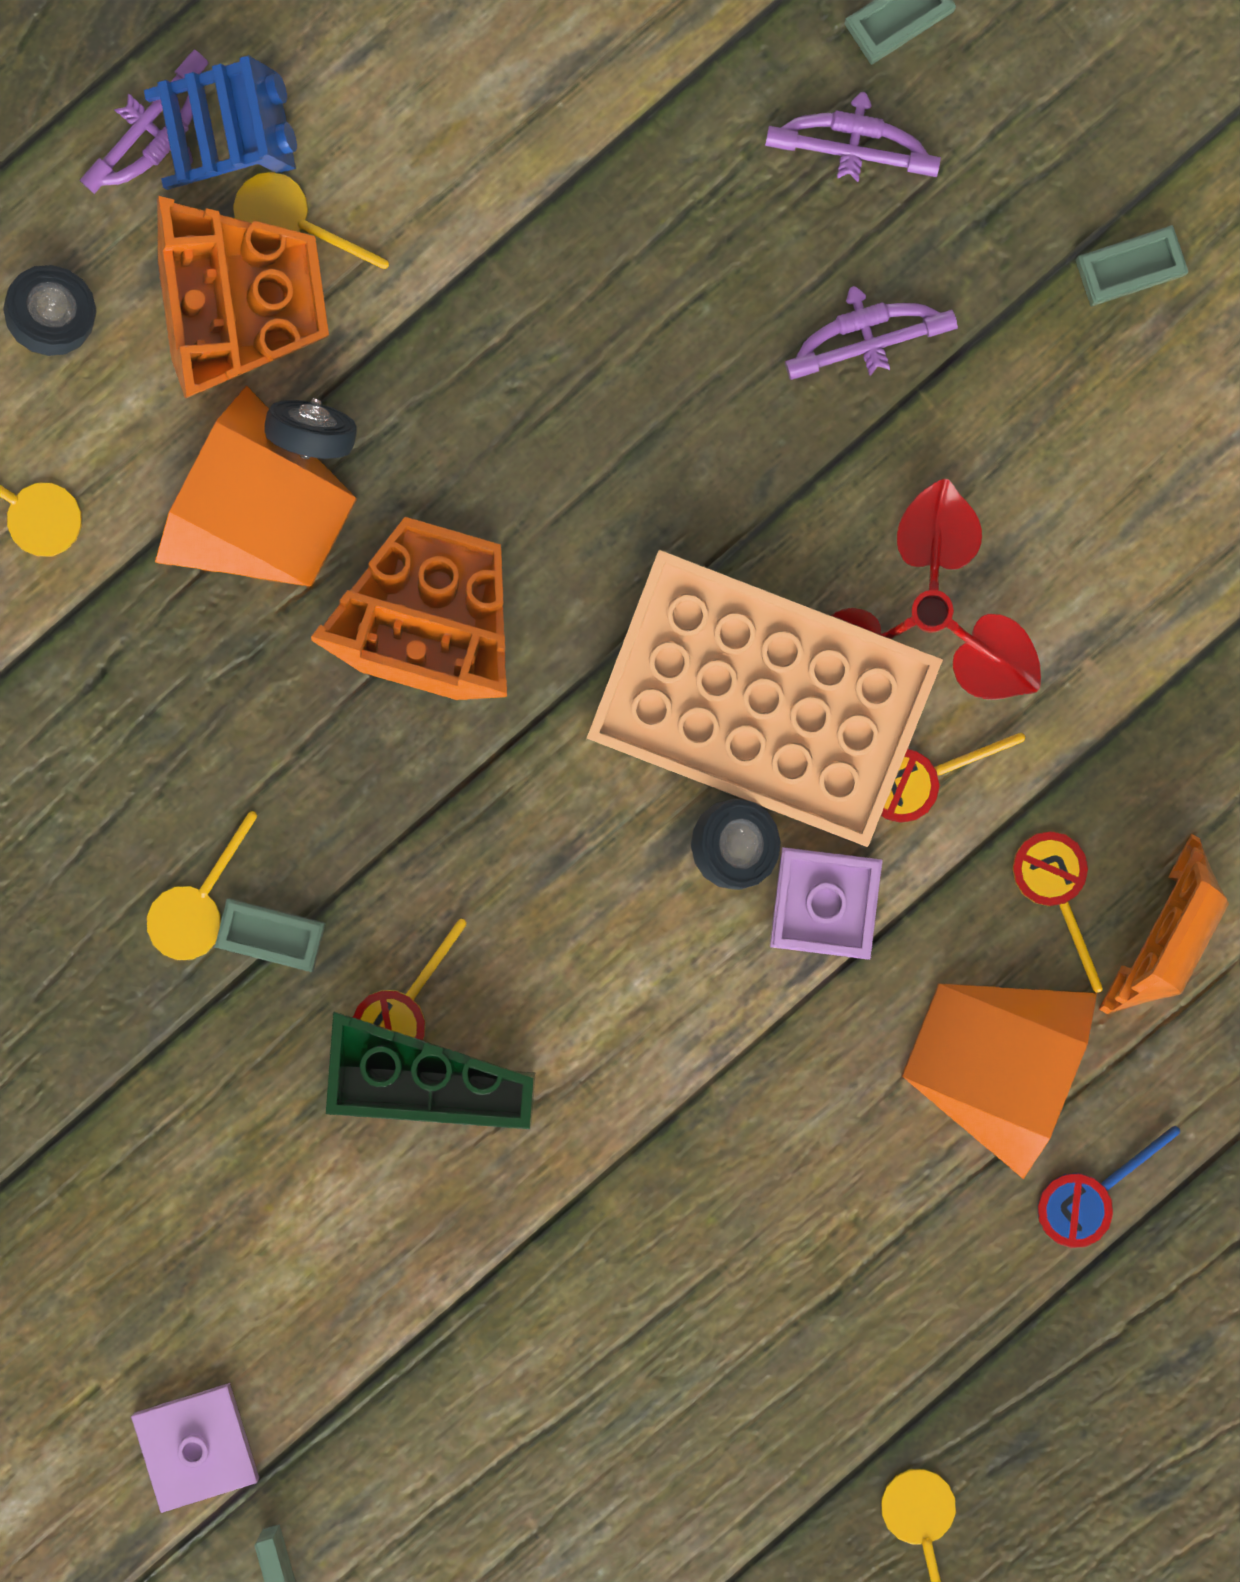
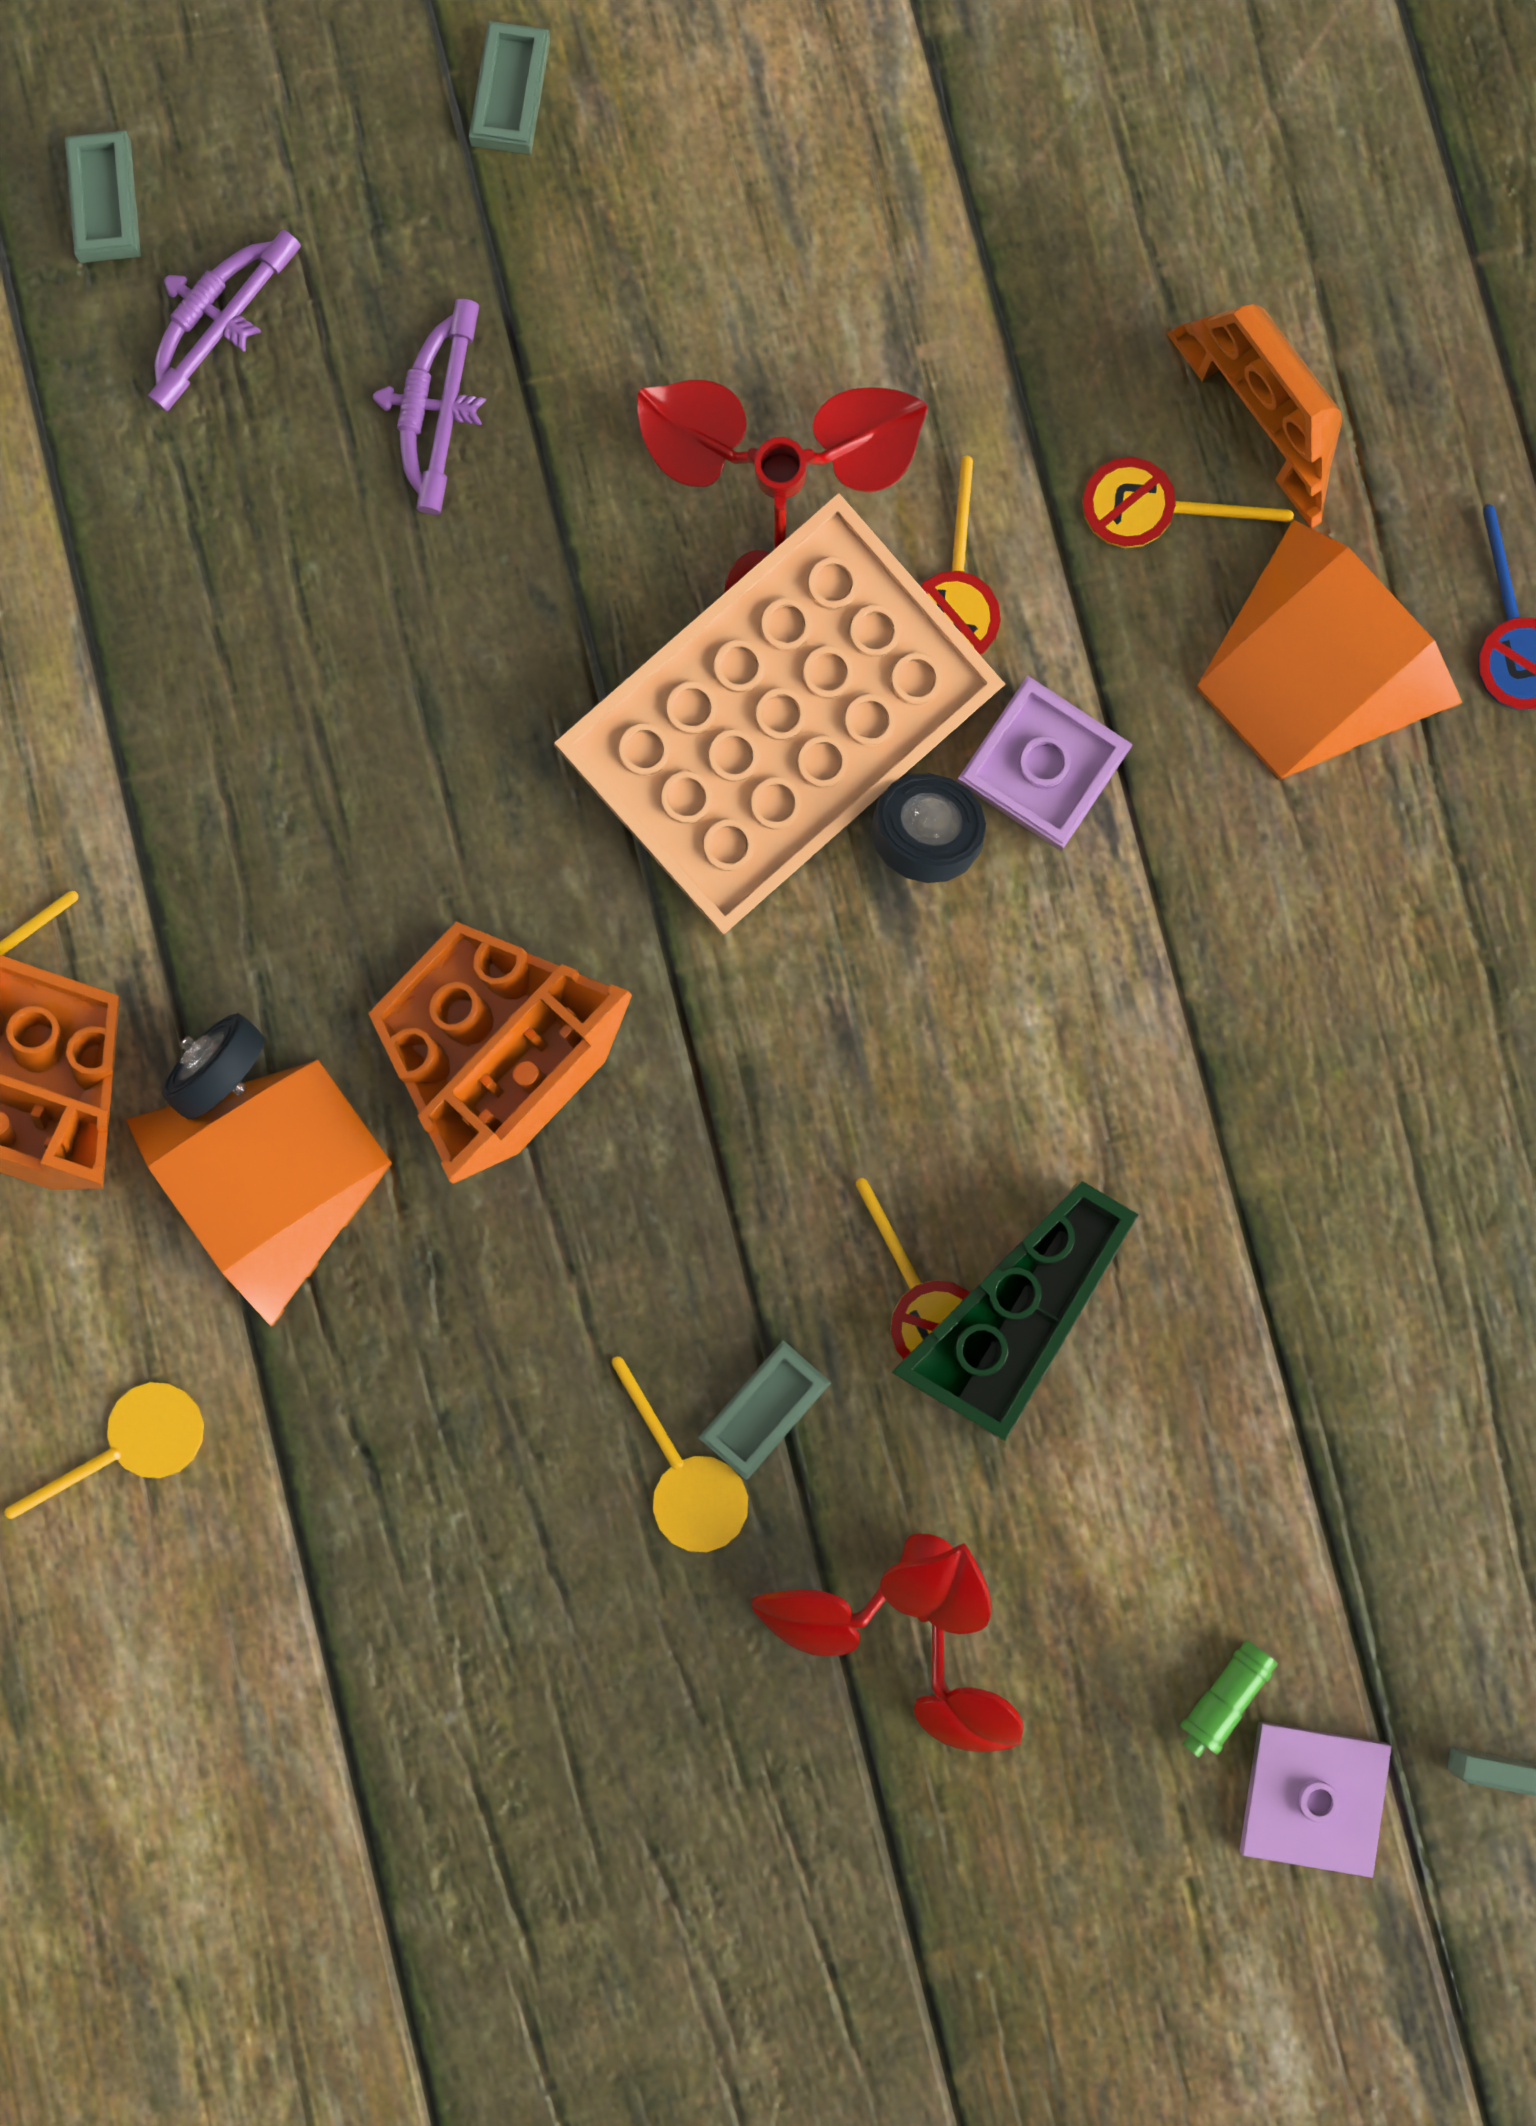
camera: 65 degrees left, 5 degrees down
none -> red plant [750,1533,1024,1752]
none -> bright green piece [1179,1640,1278,1757]

